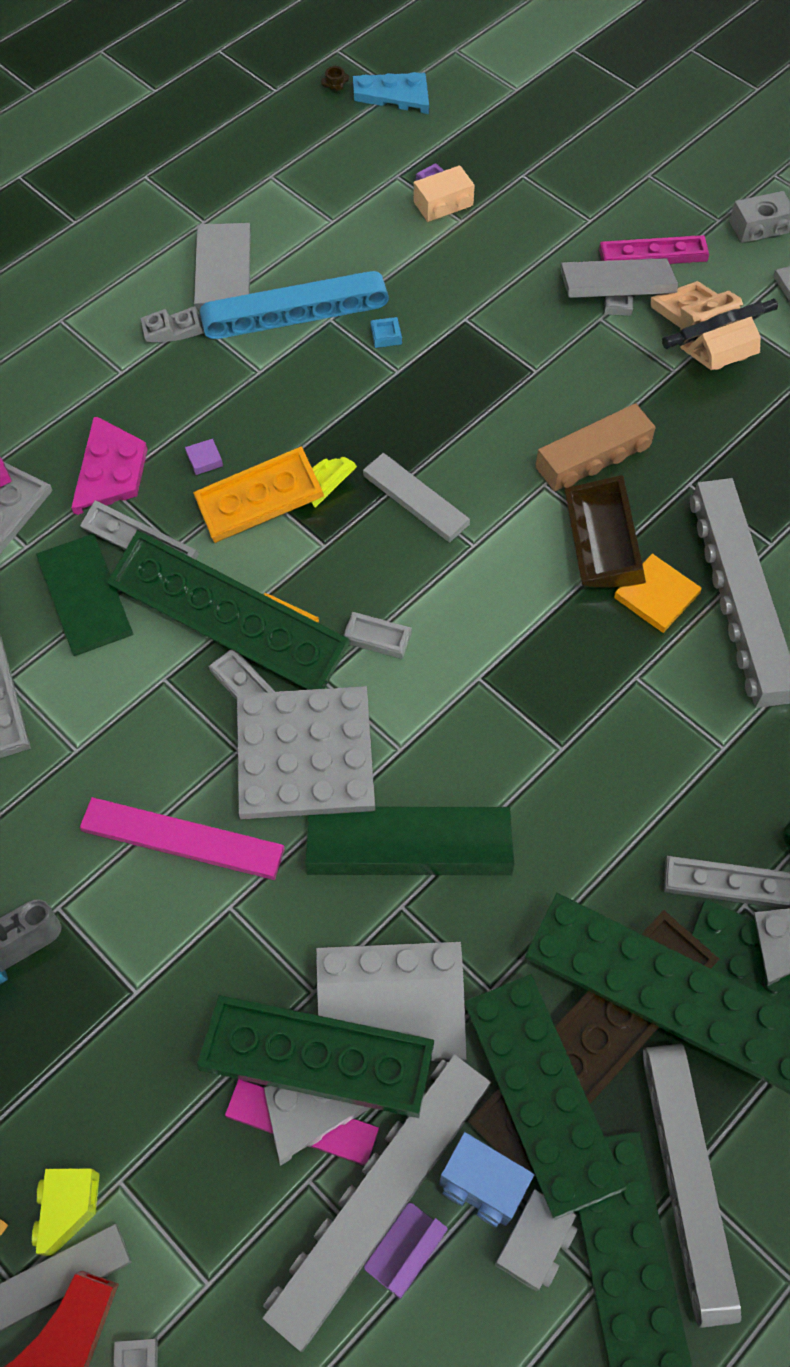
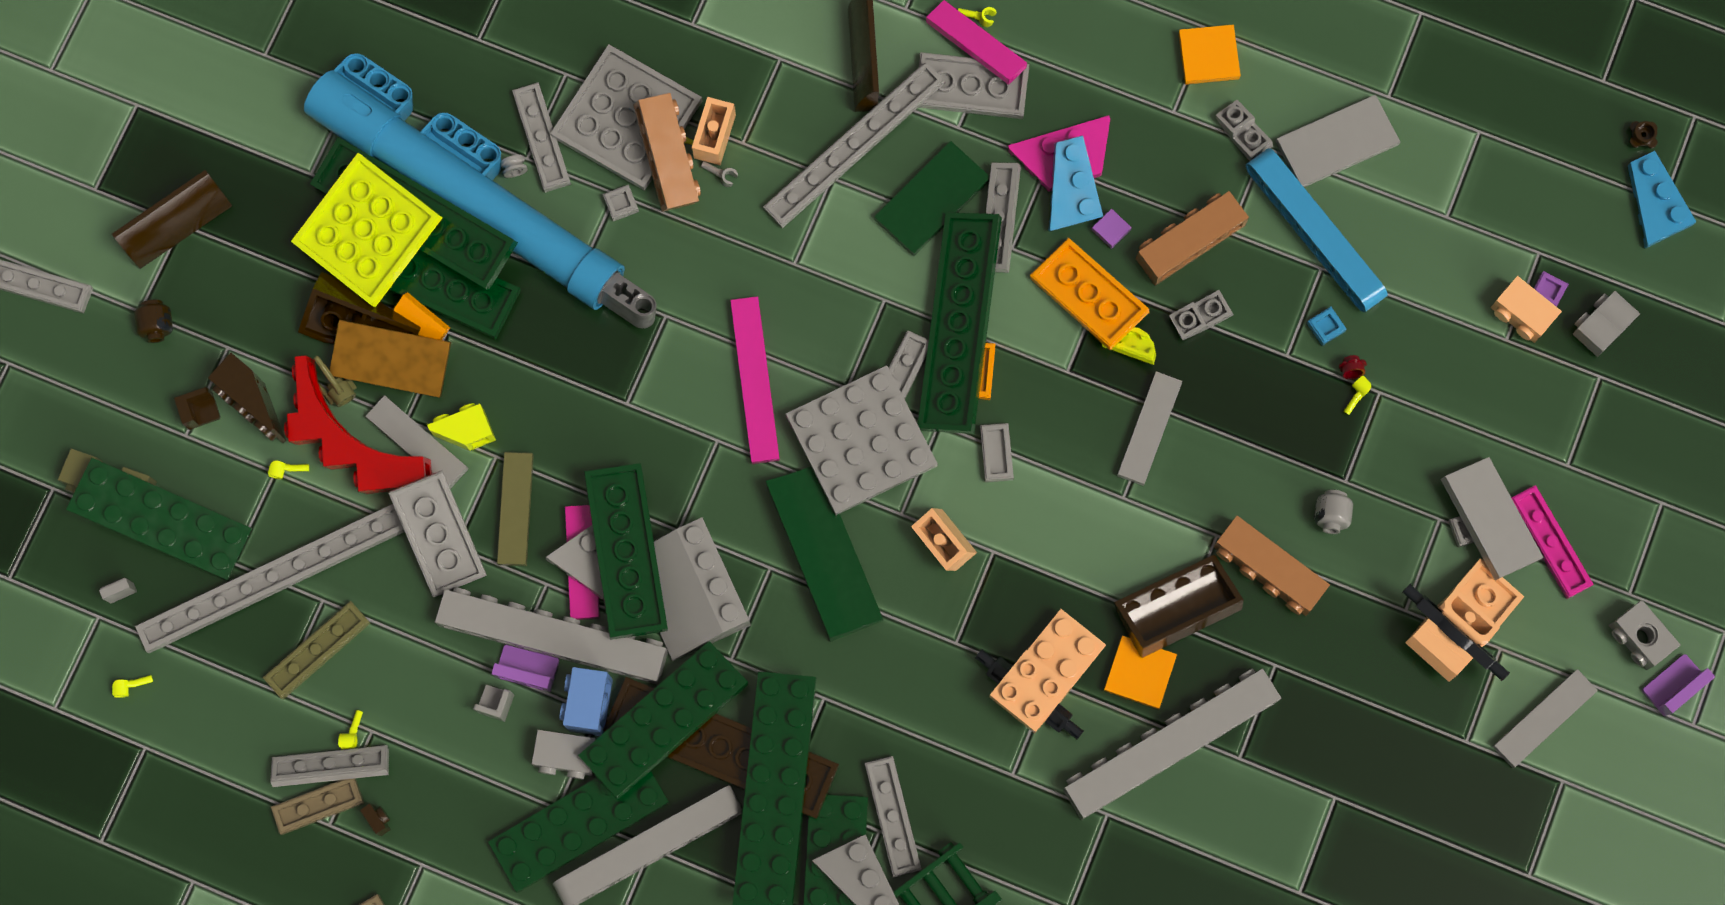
camera: 70 degrees right, 15 degrees up
none -> light grey tile [388,470,487,597]
none -> light grey panel [473,685,514,722]
none -> olive tile [497,452,534,566]
none -> light nougat brick [911,508,977,571]
none -> light nougat piece [975,609,1106,740]
none -> dark azure wing [1048,136,1103,231]
none -> medium nougat brick [1136,191,1249,286]
none -> light grey slope [1169,290,1233,340]
none -> light orange tile [1178,25,1241,84]
none -> light grey head [1314,490,1353,534]
none -> dark red plate [1339,355,1367,380]
none -> neon yellow hand [1343,376,1371,415]
none -> light grey brick [1573,291,1640,357]

